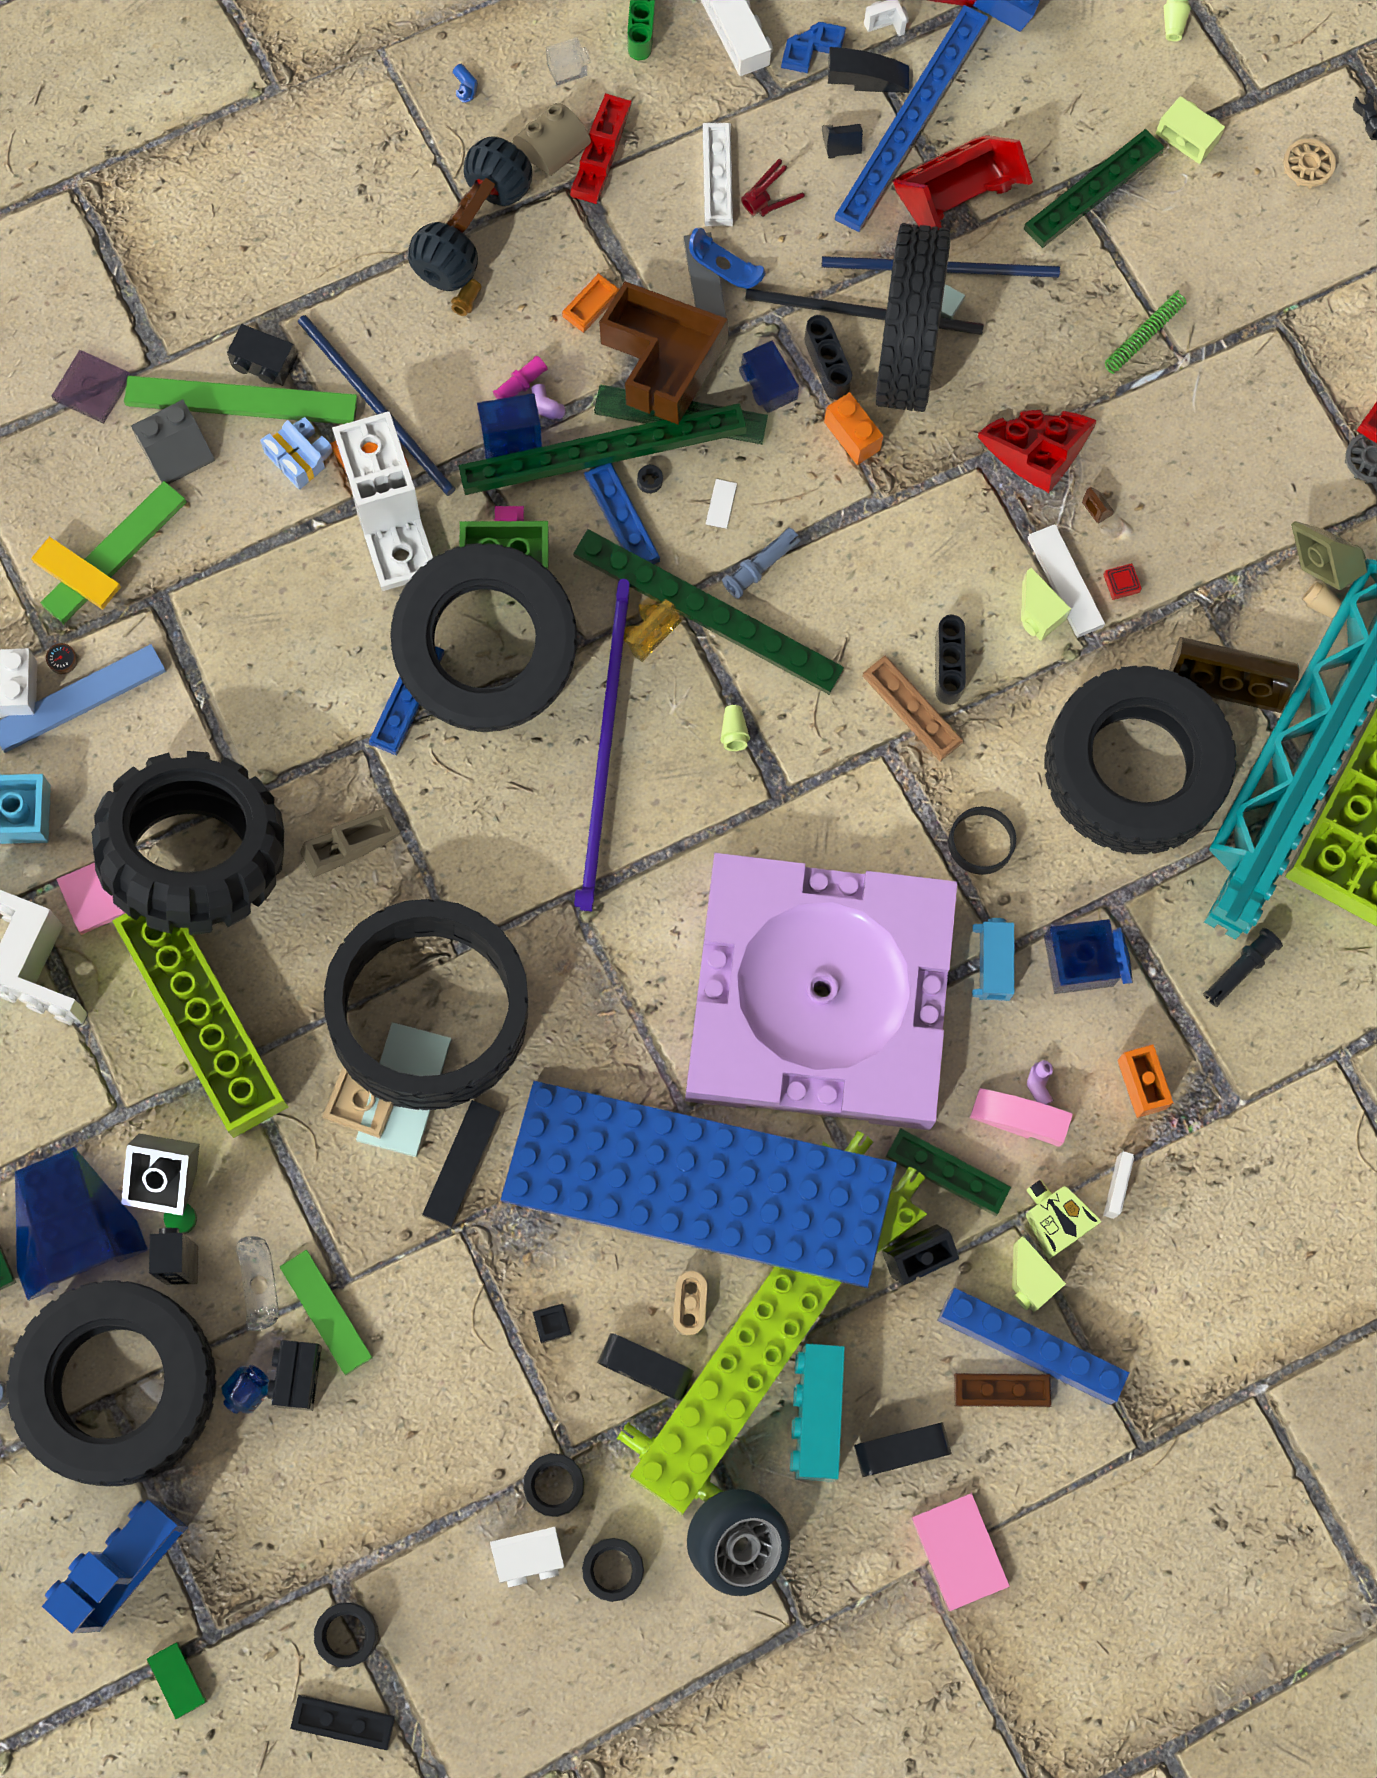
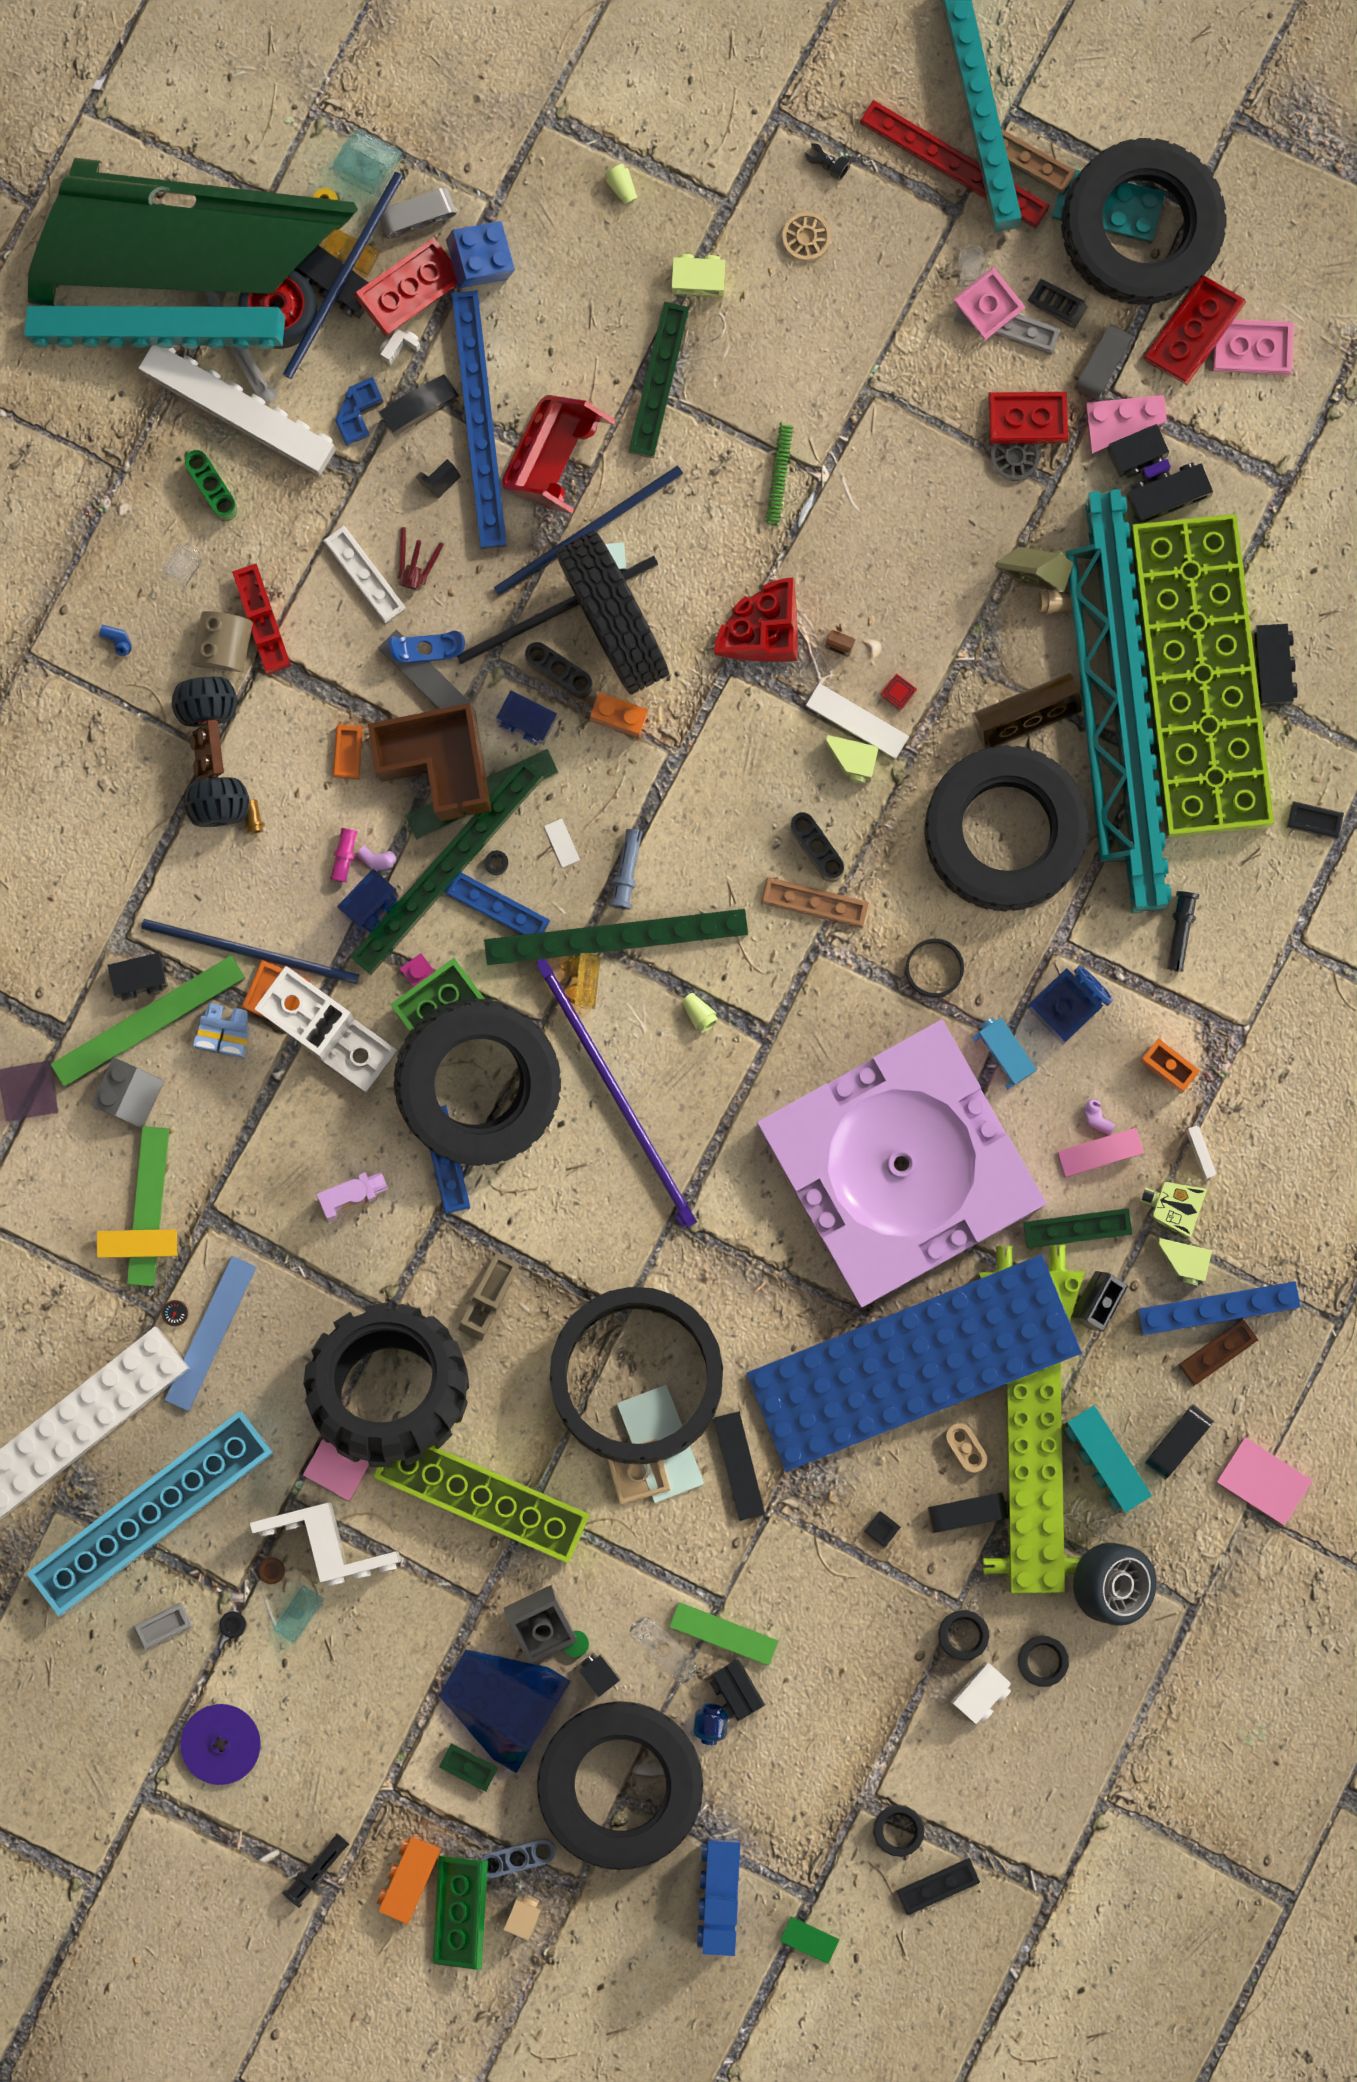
camera: 30 degrees left, 10 degrees up
none -> lavender hips [317,1172,388,1222]

